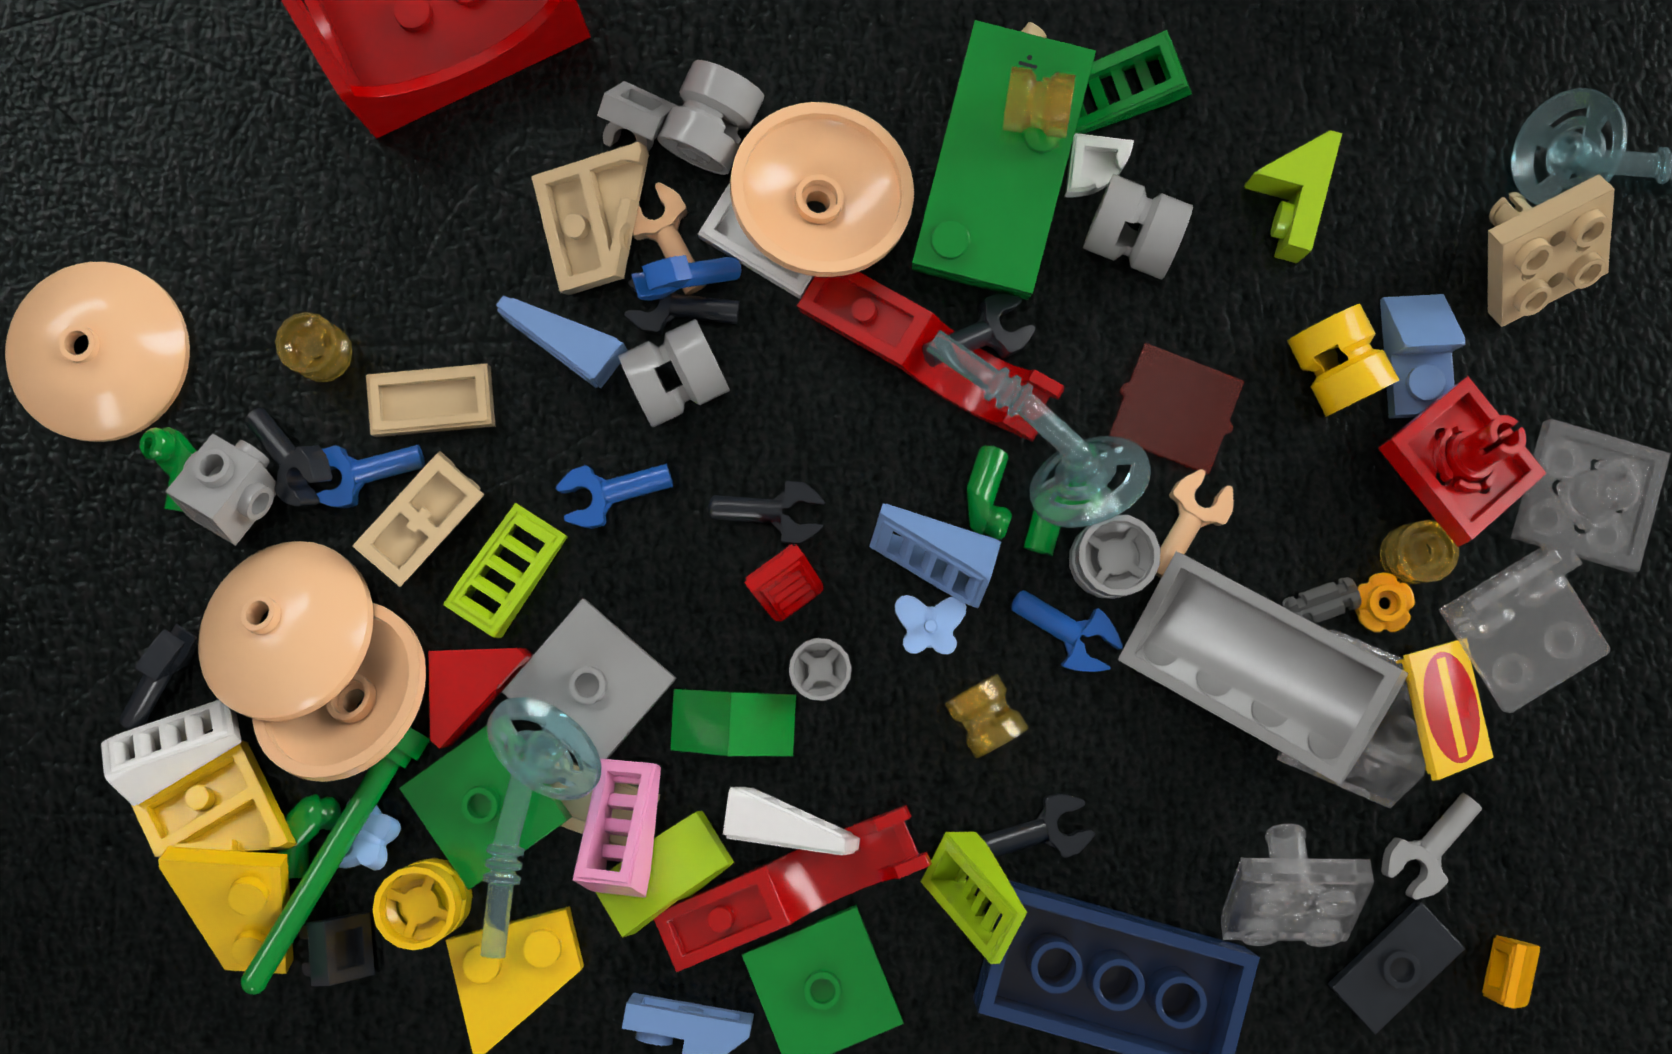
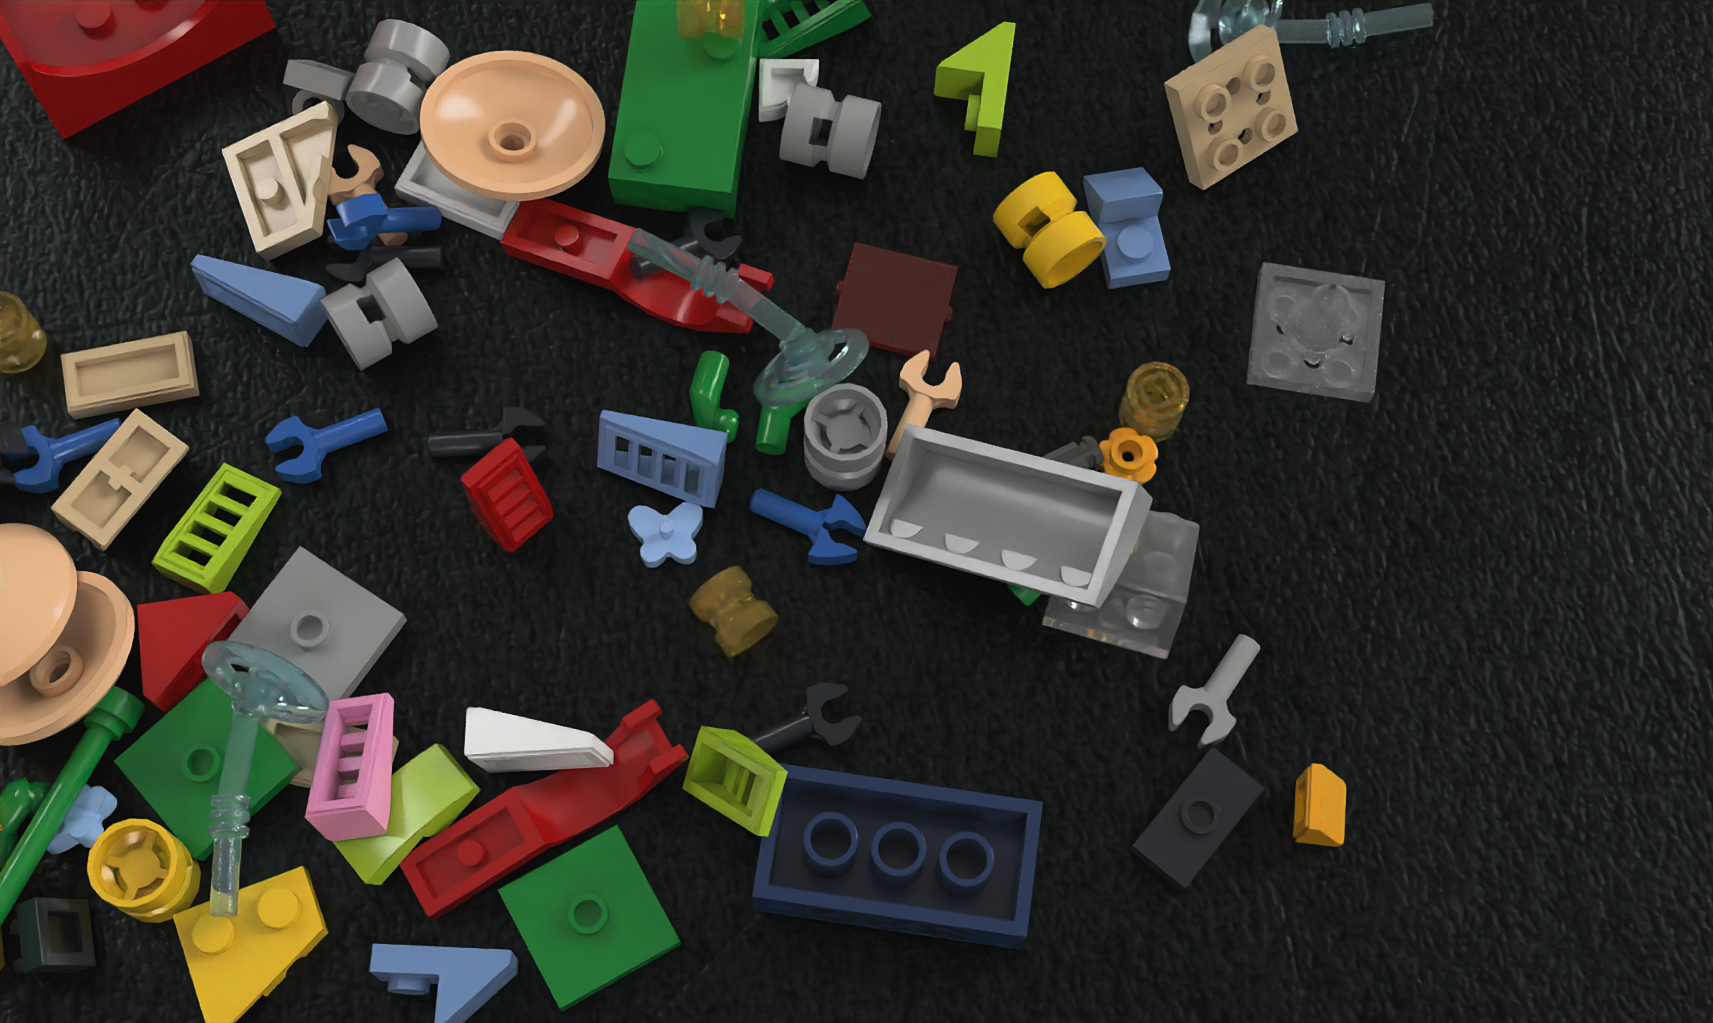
camera: 15 degrees left, 15 degrees down
green slope [671,689,796,756] -> none
light grey wheel [789,638,851,701] -> none
clear plate [1220,824,1374,947] -> none
red plate [1378,377,1547,547] -> none
piece [1396,638,1493,781] -> none
clear bracket [1439,542,1610,713] -> none

